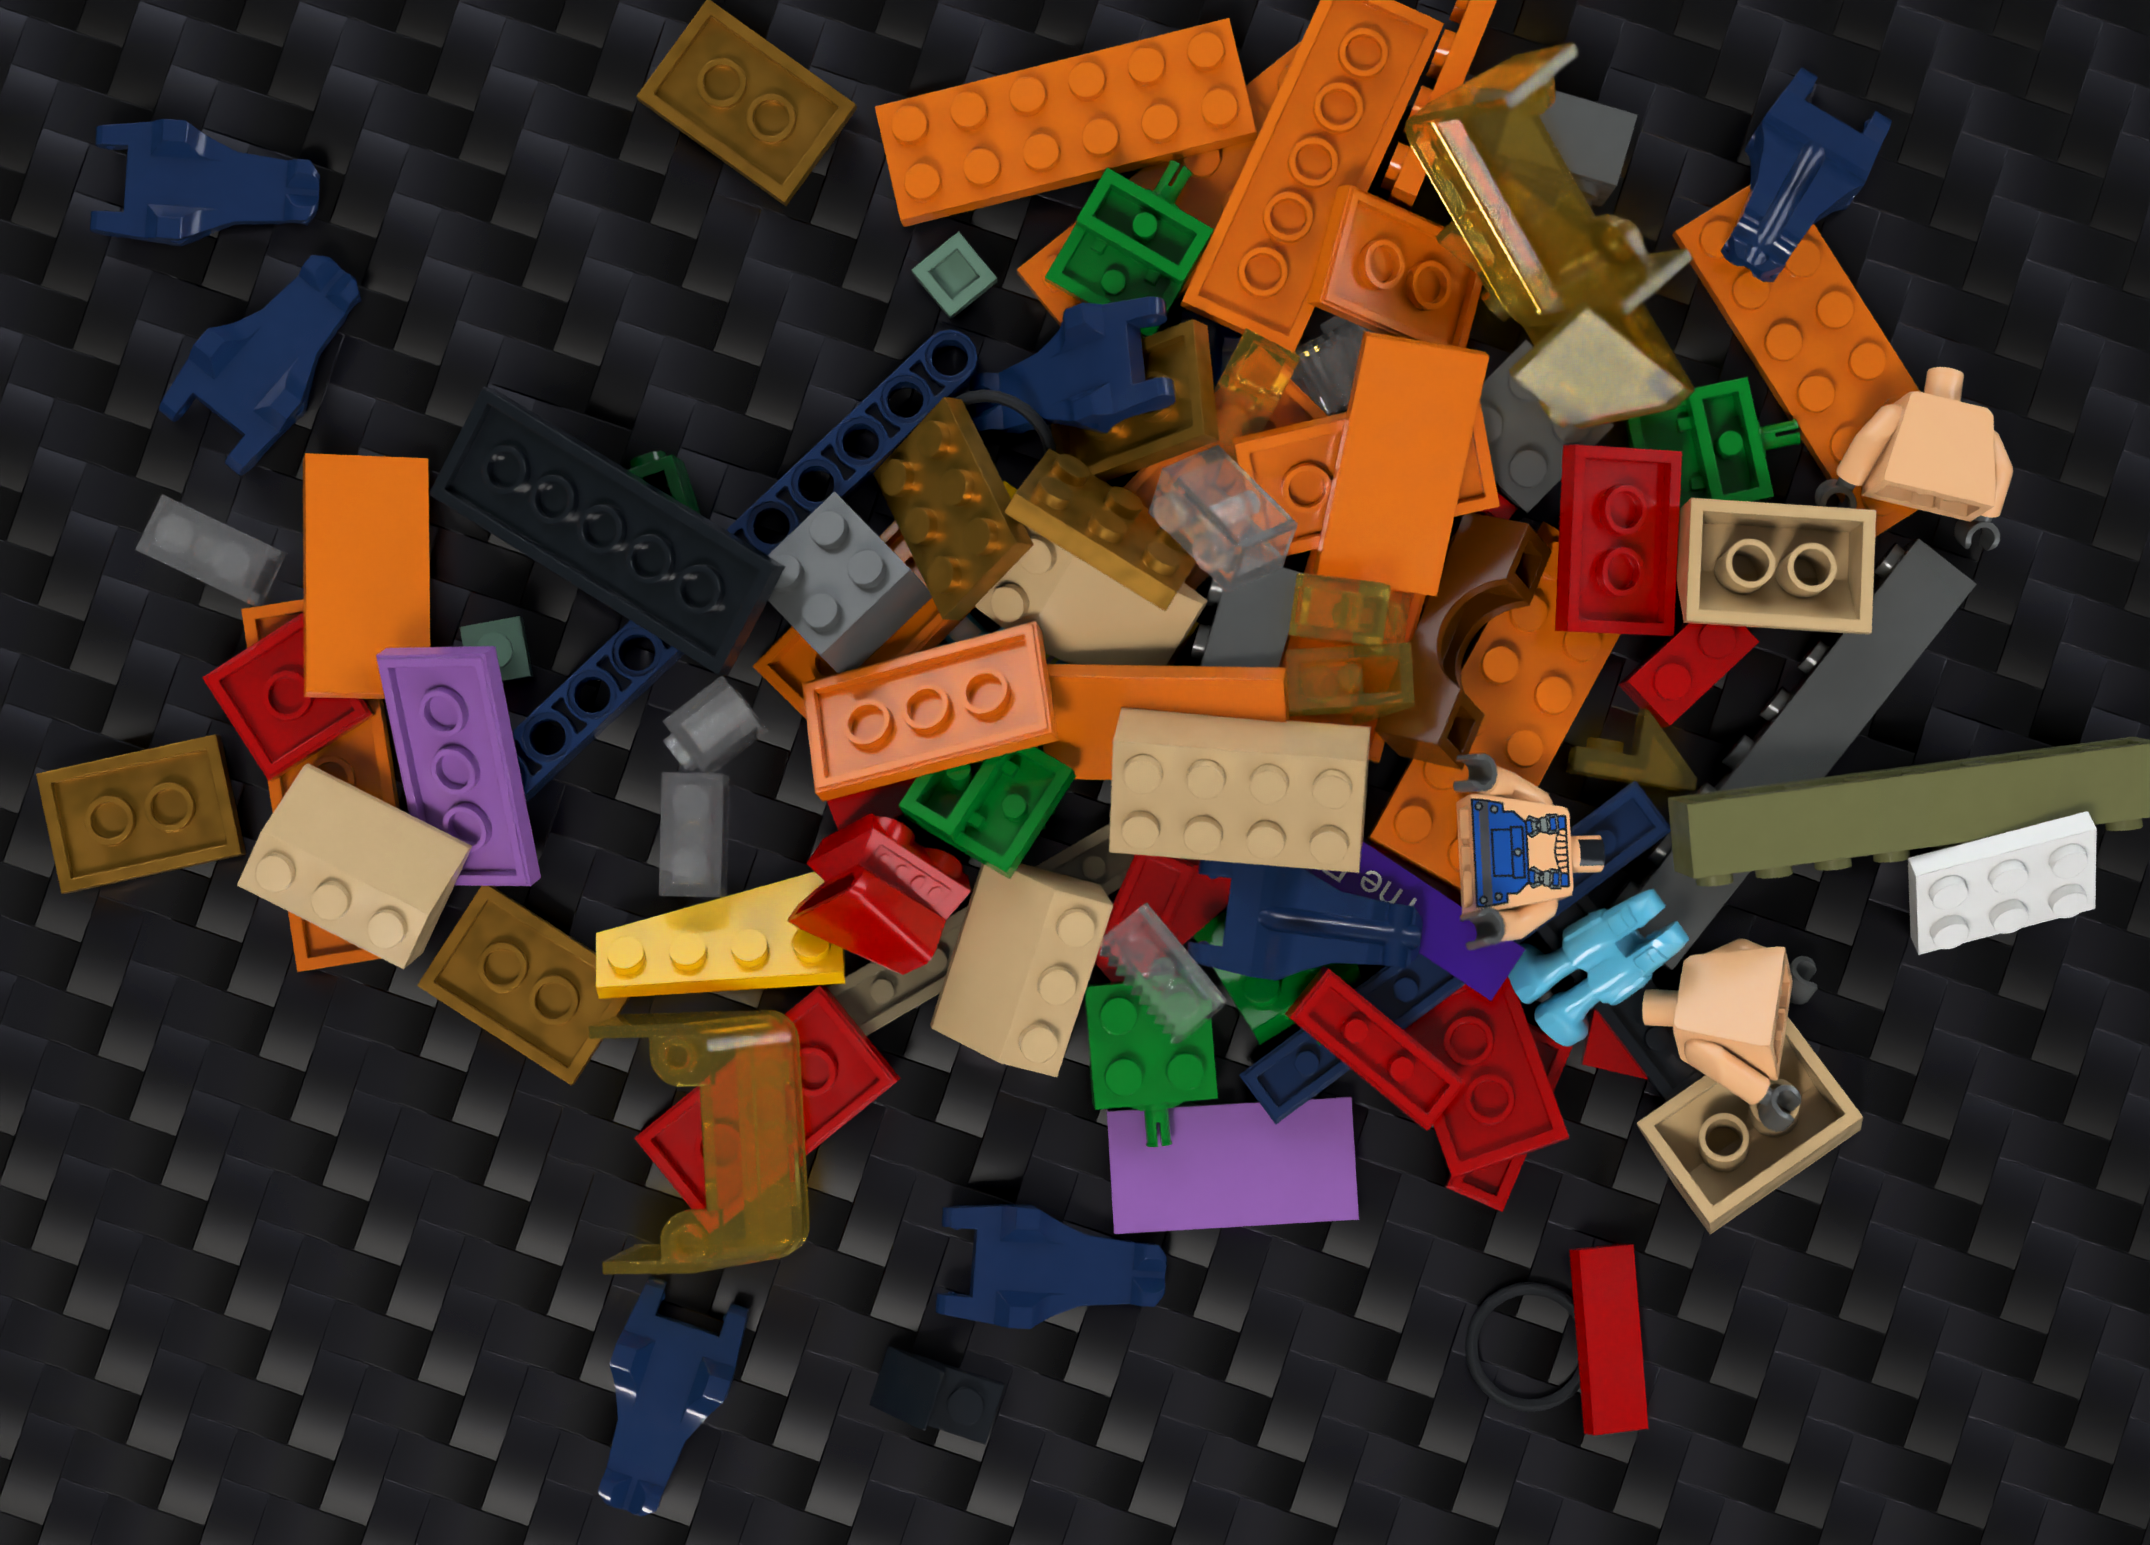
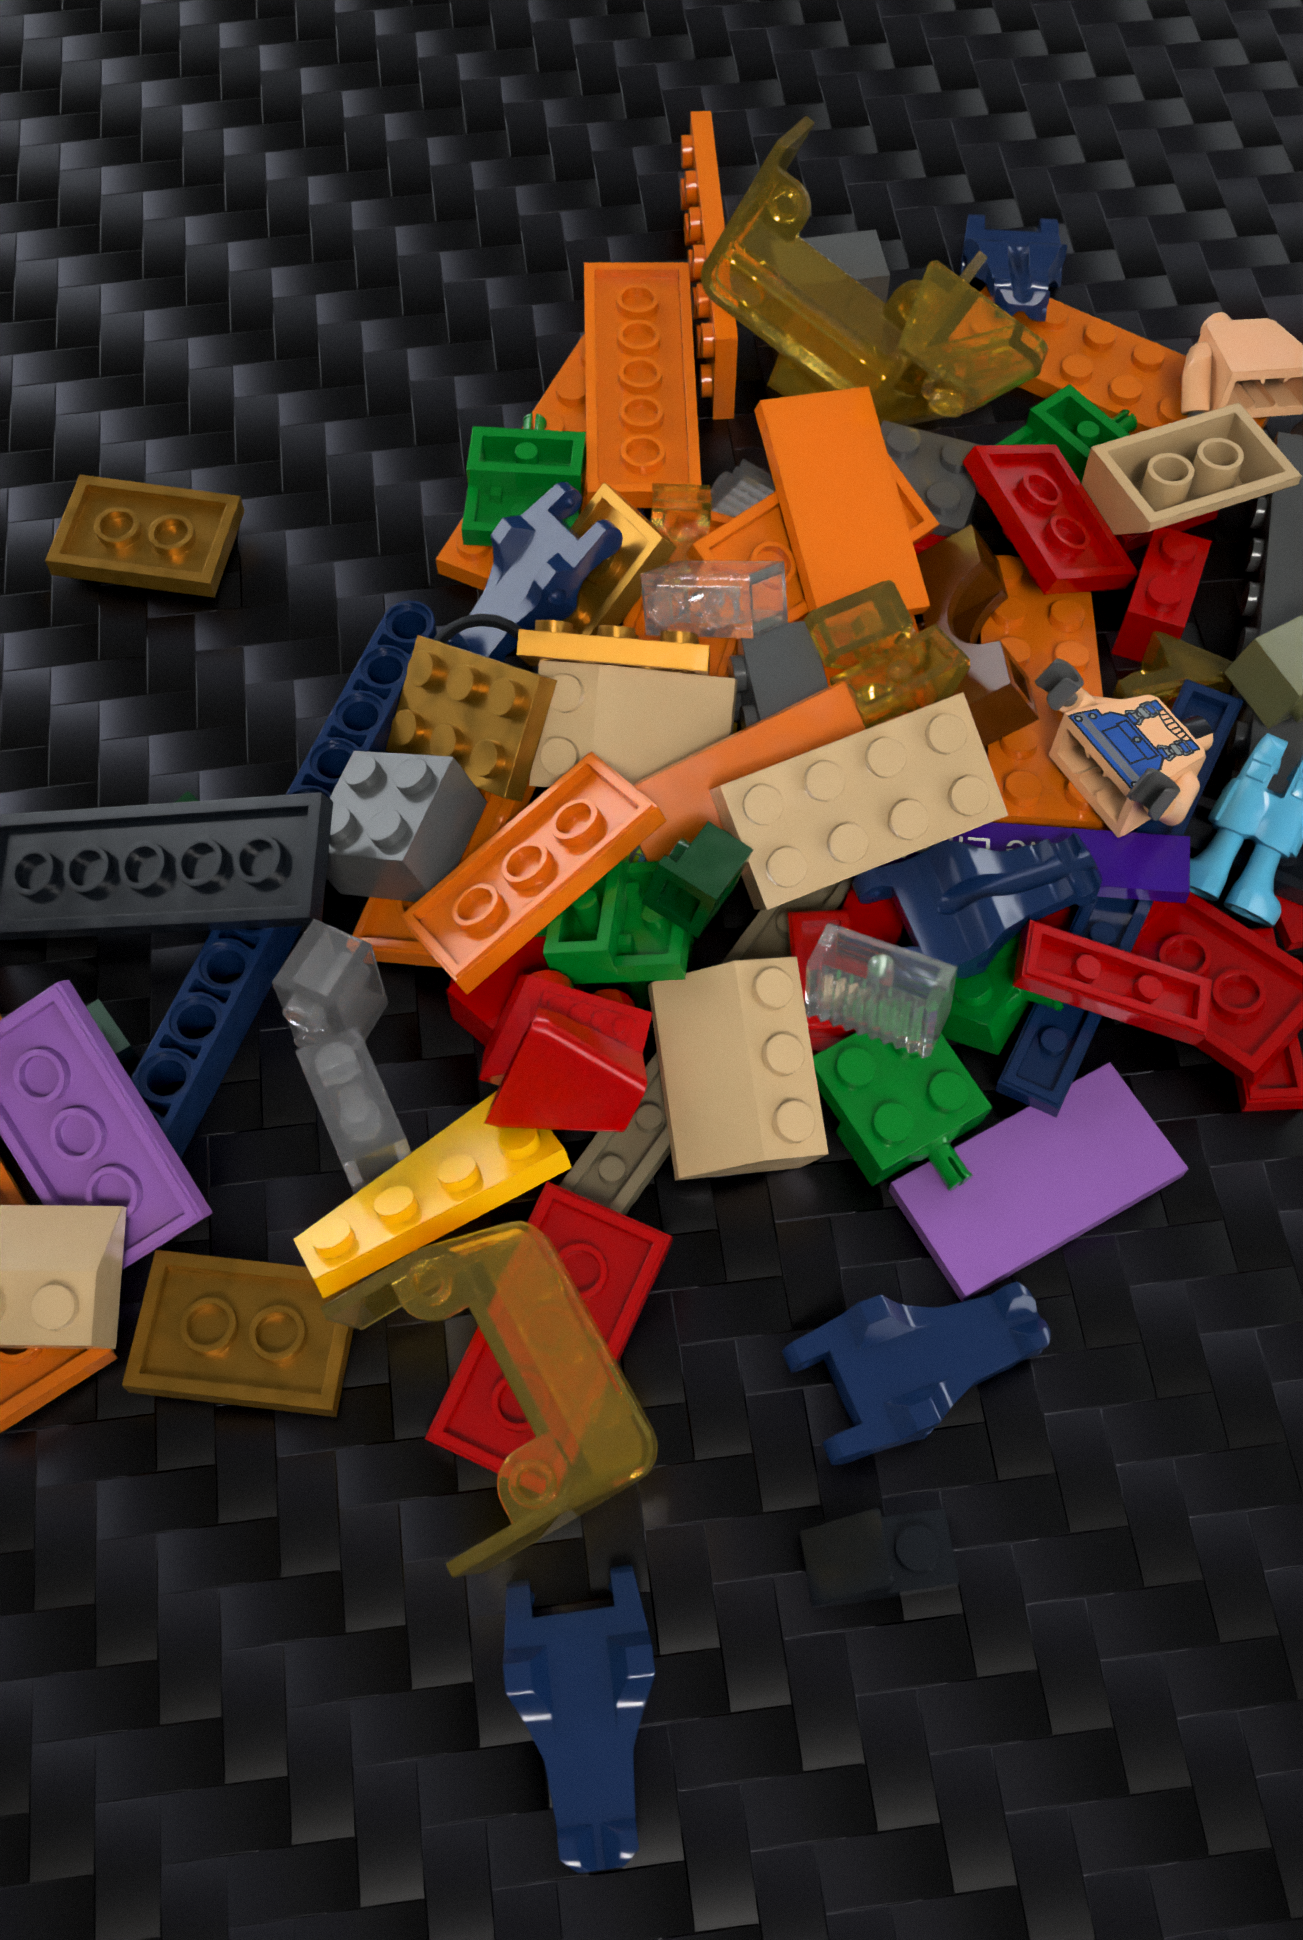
camera: 25 degrees left, 25 degrees down
orange plate [875,18,1258,227] -> none
sand green plate [912,231,998,320] -> none
orange tile [1307,184,1492,348] -> none
none -> dark green brick [642,821,754,938]

